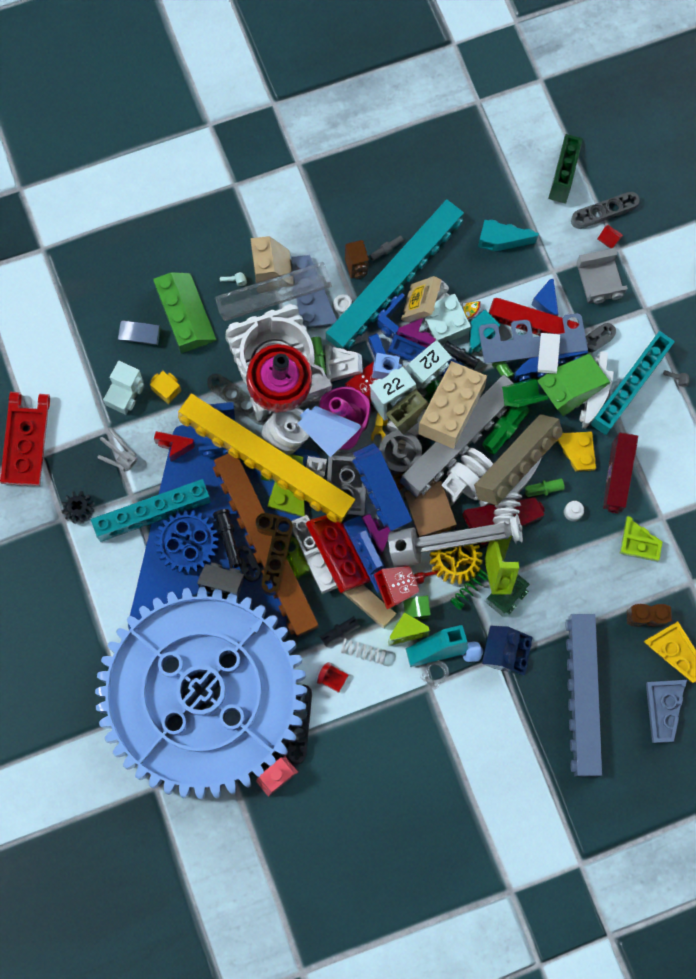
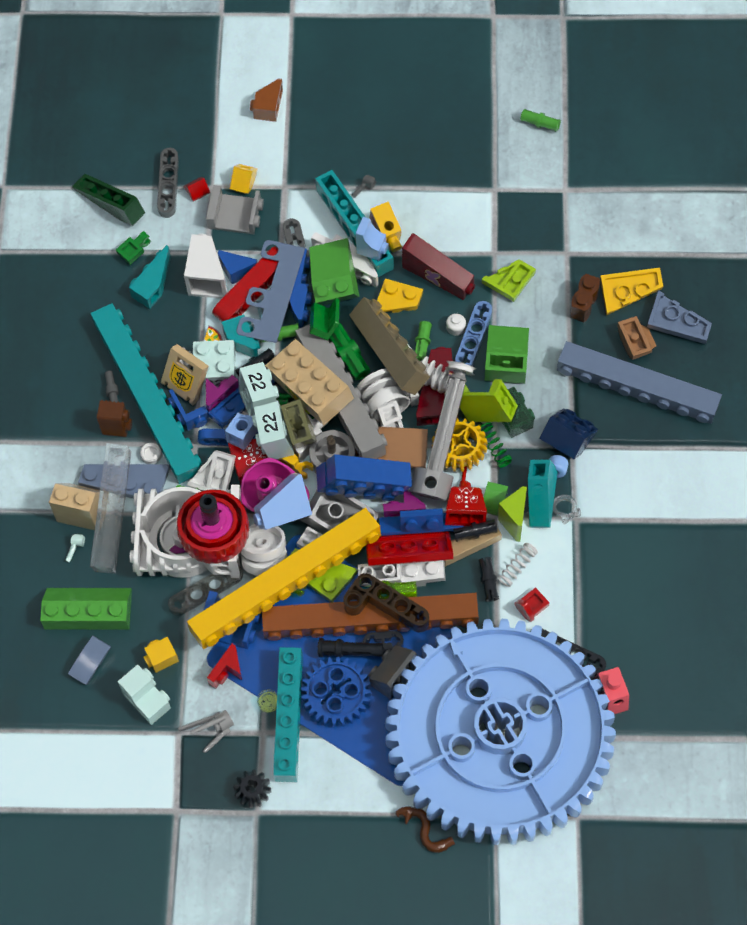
camera: 60 degrees left, 10 degrees down
red hinge [0,392,50,486] -> none
white slope [538,333,560,374] -> none
none -> green plate [116,231,151,265]
none -> white slope [184,234,227,299]
none -> yellow brick [230,164,257,194]
none -> clear light blue tile [257,689,277,713]
none -> light blue arch [356,217,389,261]
none -> yellow torso [369,202,402,253]
none -> reddish brown animal [395,806,455,853]
none -> black pin [453,519,498,542]
none -> medium blue beam [455,301,492,366]
none -> bright green slope [484,325,529,384]
none -> medium nougat slope [617,316,656,360]

